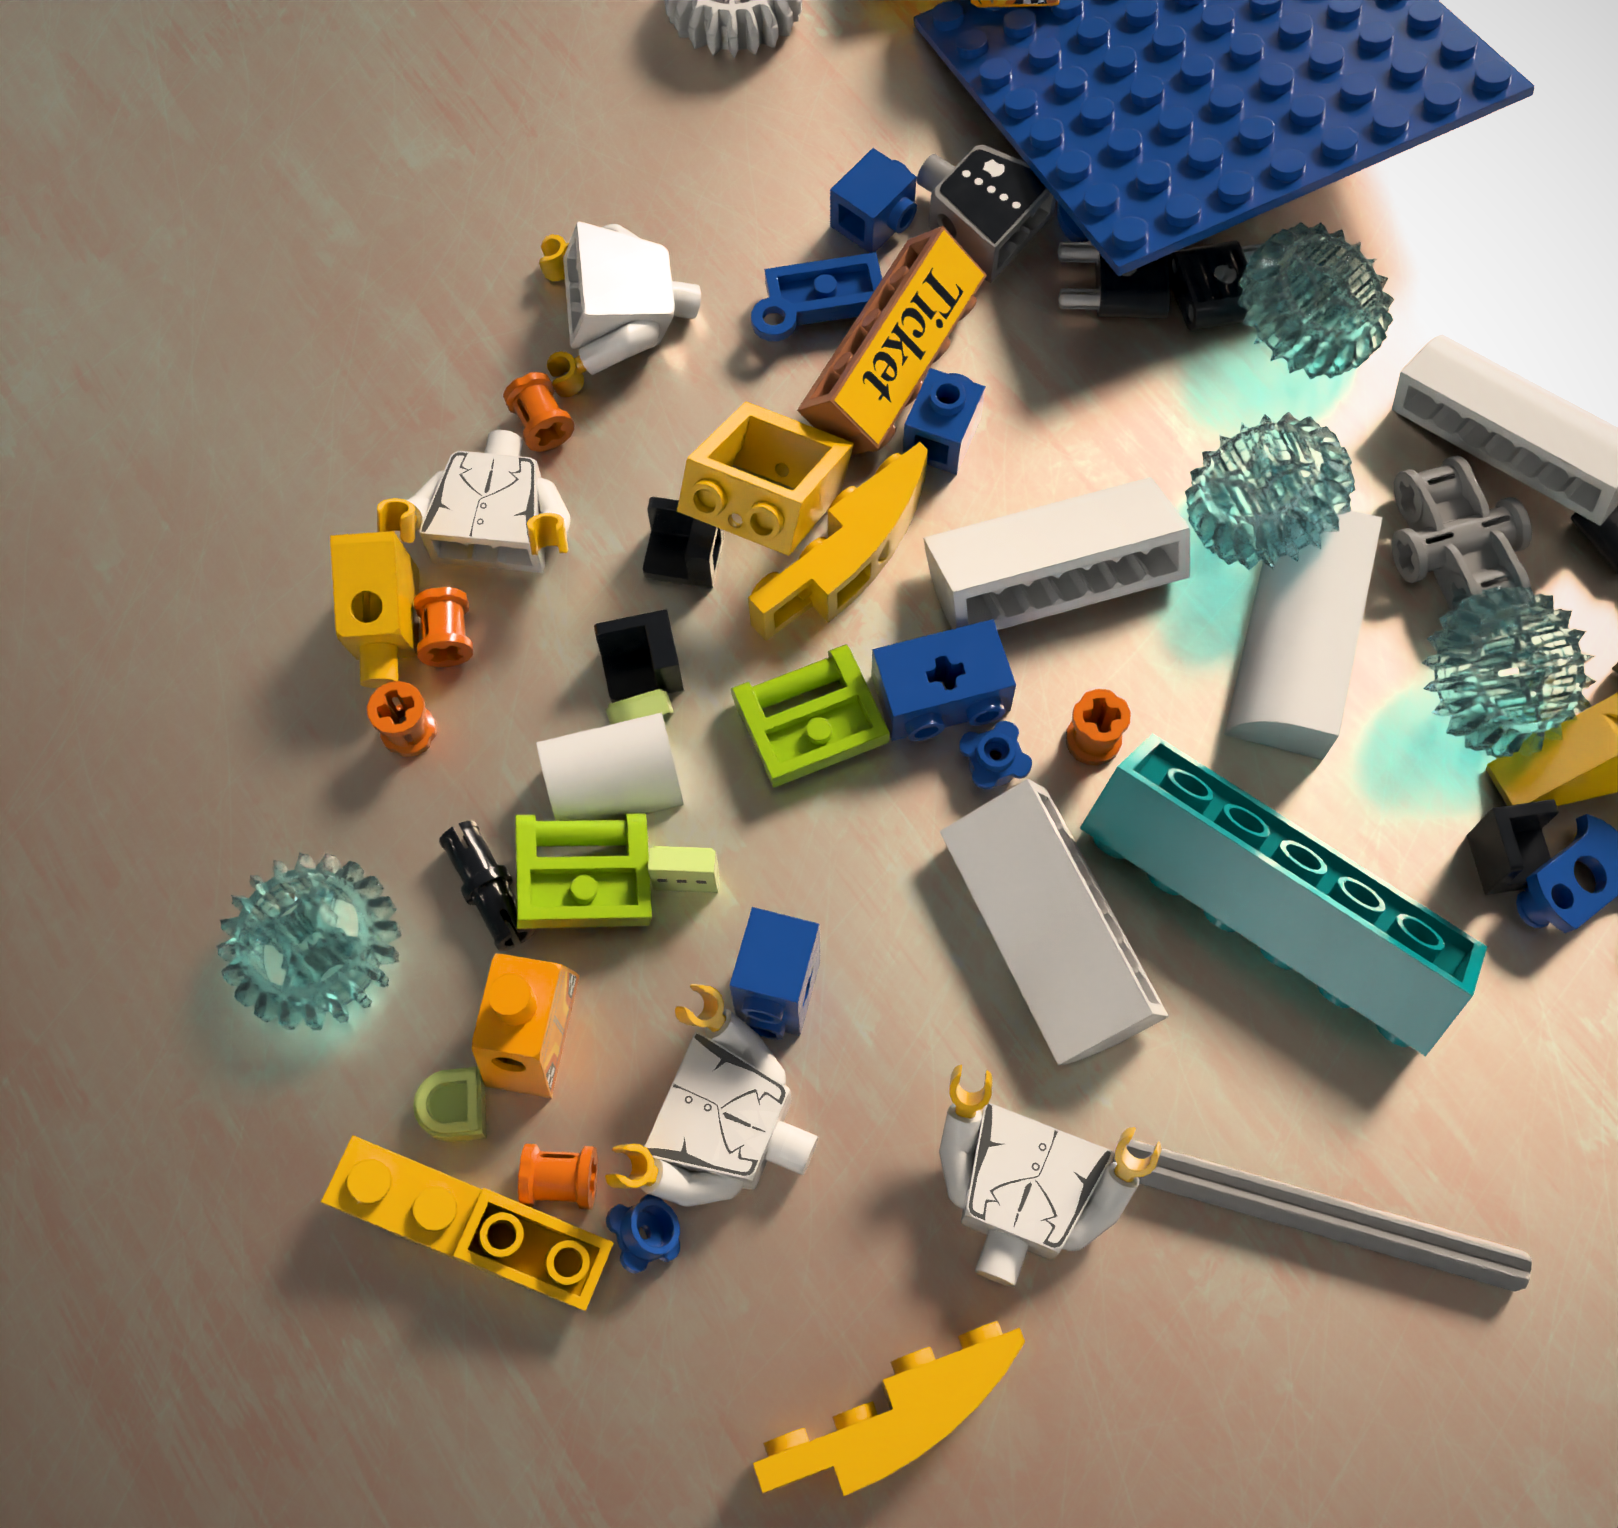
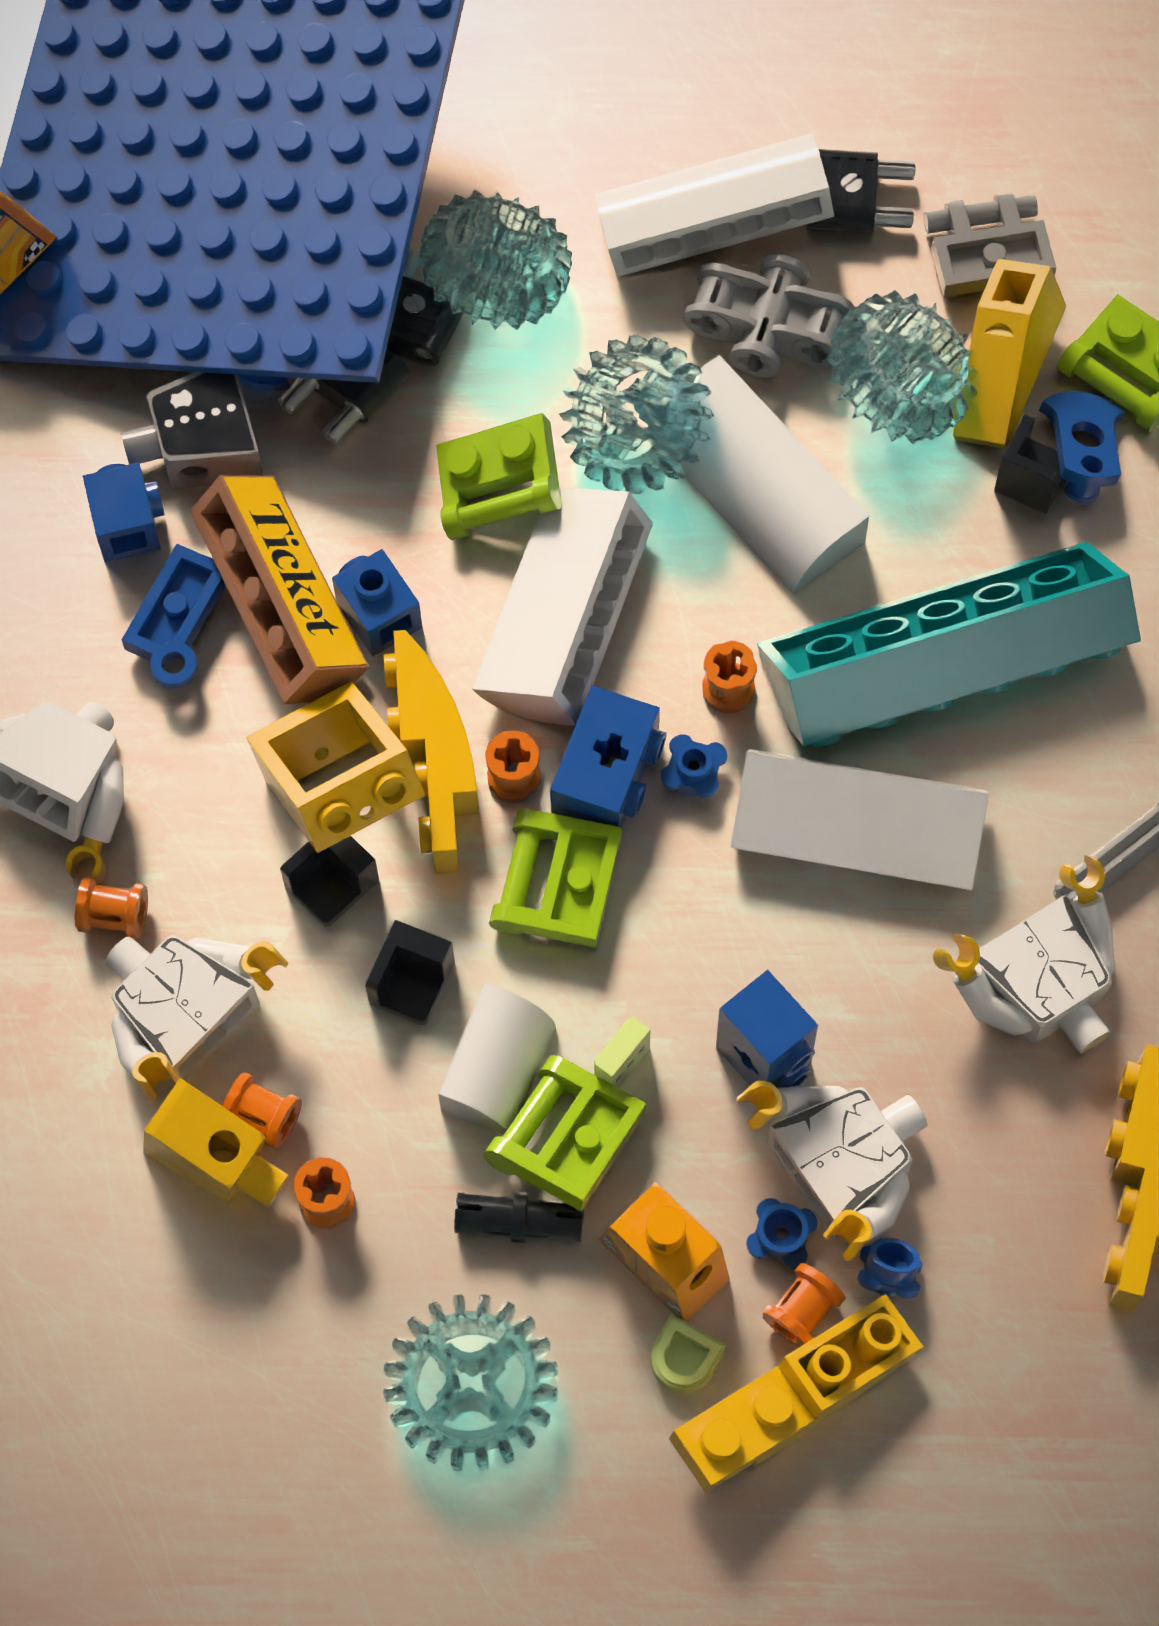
camera: 55 degrees left, 0 degrees up
yellowish green tile [605,689,673,725] -> none
none -> lime plate [436,413,561,541]
none -> orange bush [485,730,541,803]
none -> blue plate [746,1198,818,1269]

